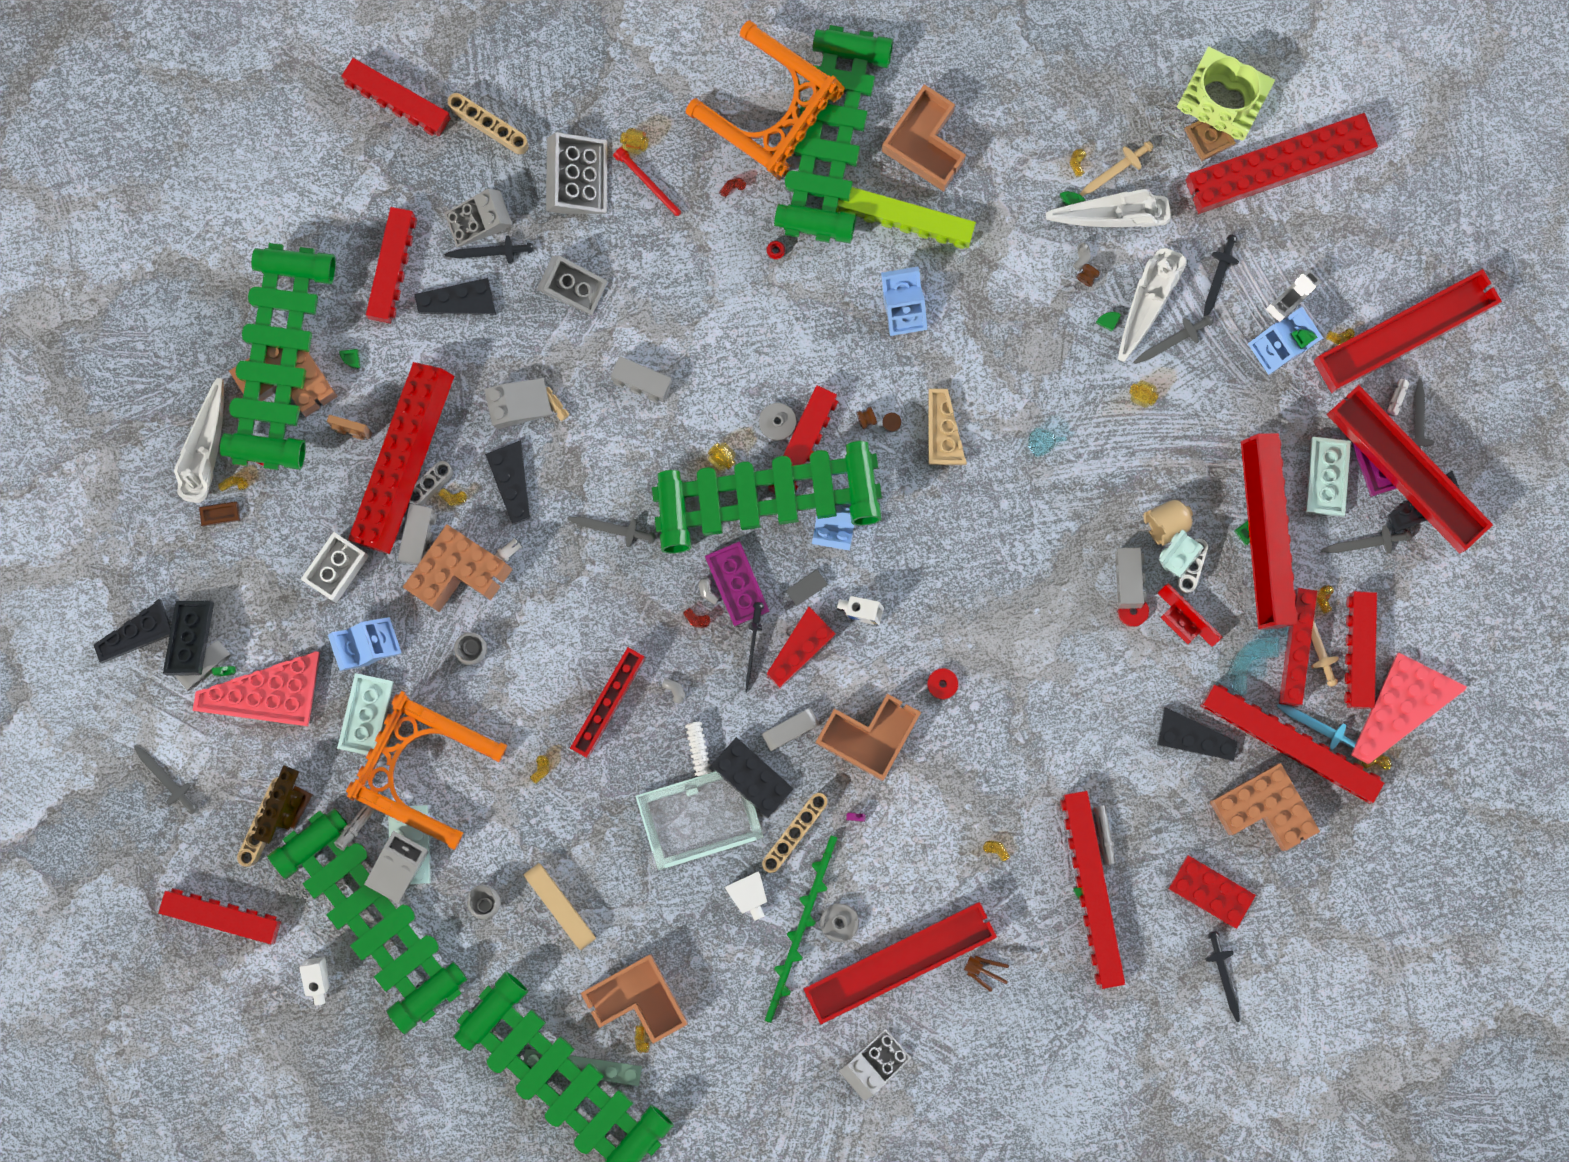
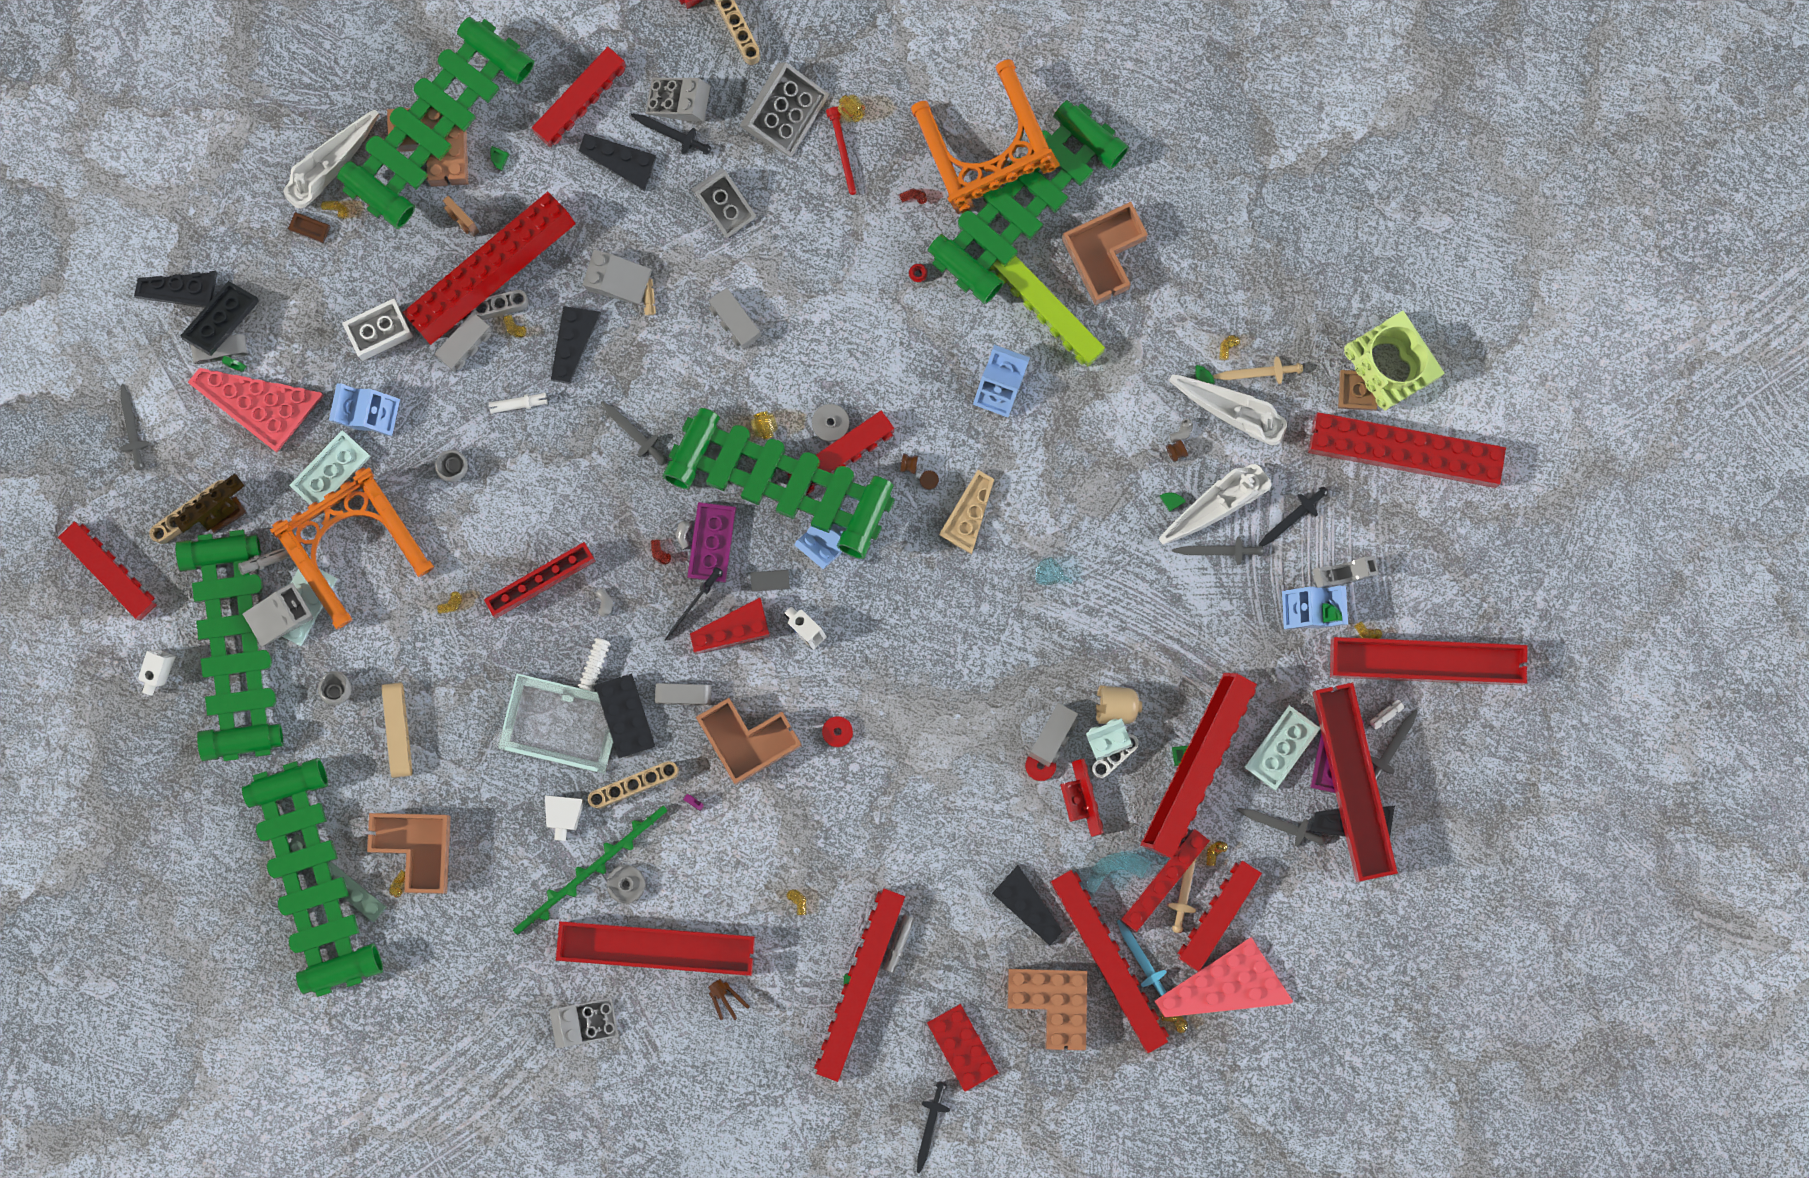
camera: 30 degrees right, 0 degrees up
nougat piece [403,524,513,612] -> none
clear yellow head [1129,380,1159,408] -> none

